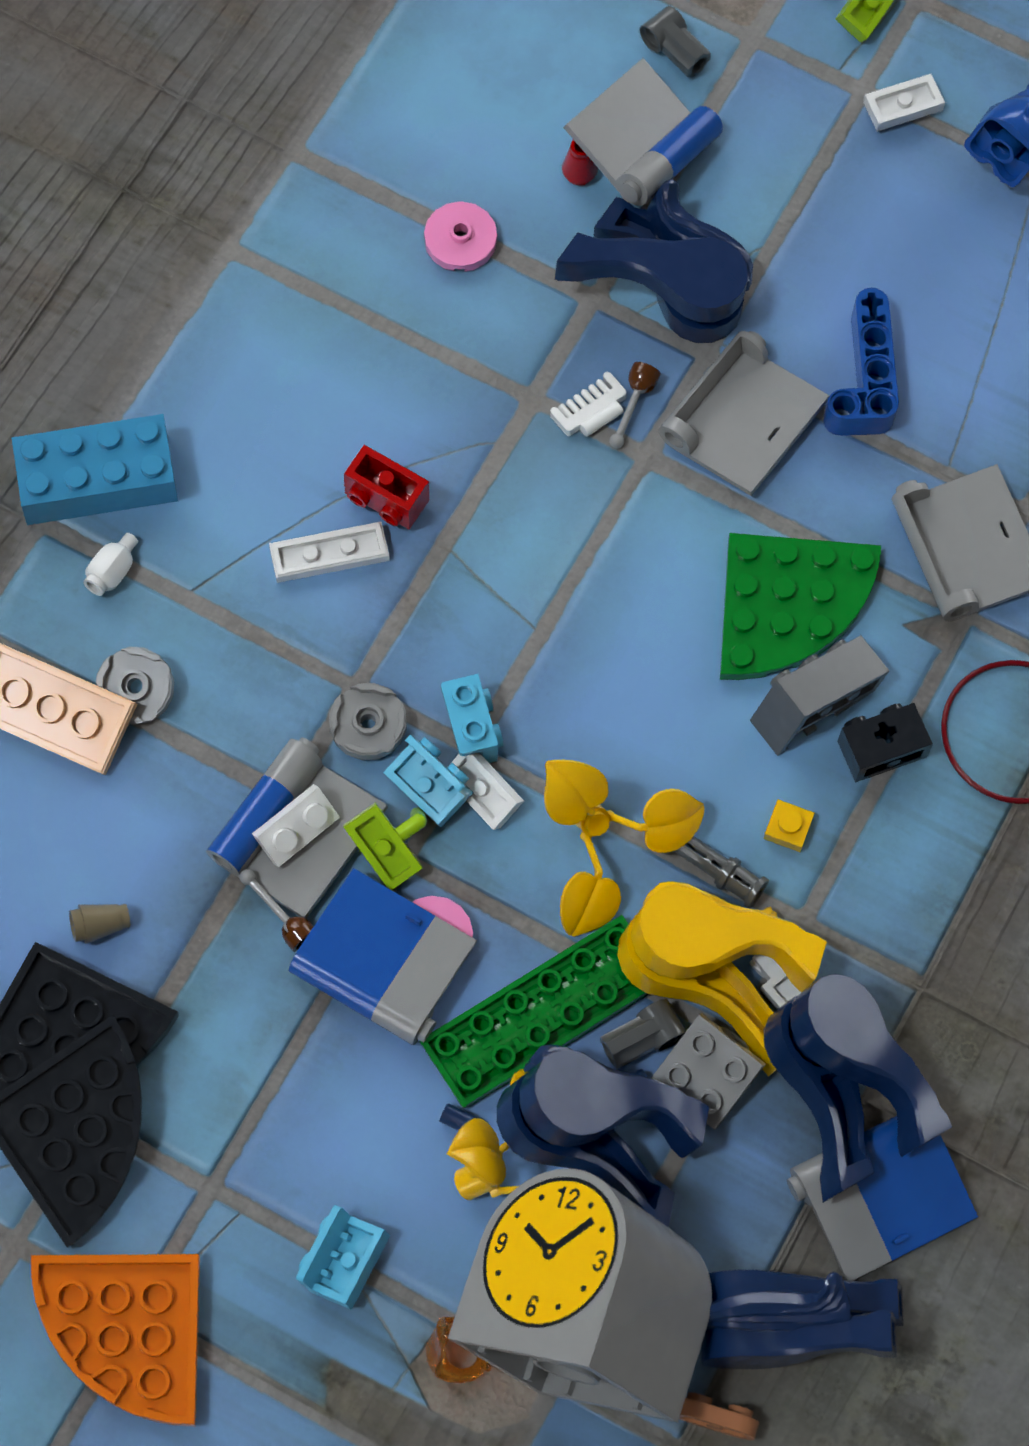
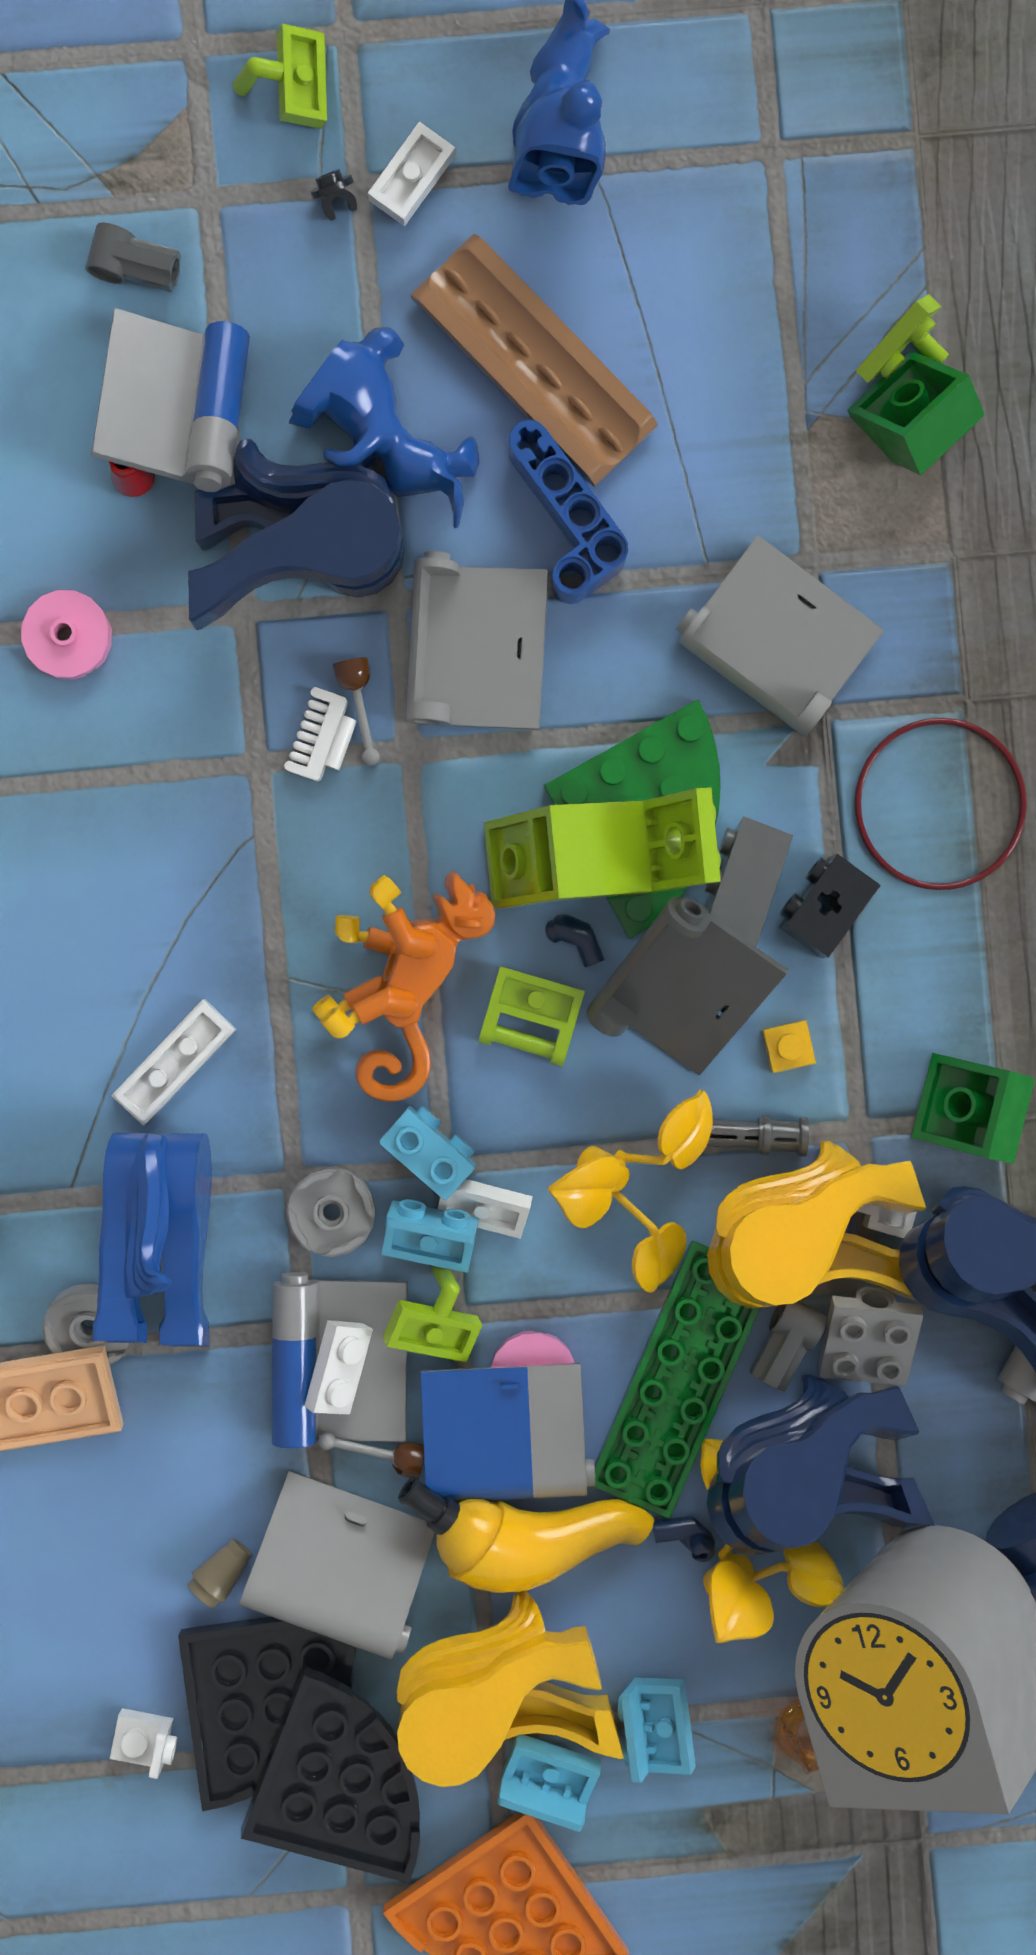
camera: 30 degrees left, 20 degrees up
red brick [344,445,429,530] -> none
none -> blue animal [92,1132,212,1347]
none -> light grey door [239,1471,435,1660]
none -> blue animal [289,327,480,528]
none -> black plate [311,169,357,221]
none -> orange animal [312,871,496,1102]
none -> yellow animal [397,1591,624,1787]
none -> yellow animal [398,1476,654,1593]
none -> medium nougat plate [410,234,658,487]
none -> lime plate [478,966,585,1067]
none -> lime bracket [483,787,721,910]
none -> medium azure bracket [497,1735,601,1832]
none -> dark blue arm [545,914,605,967]
none -> dark grey door [587,897,788,1076]
none -> green slope [911,1053,1035,1164]

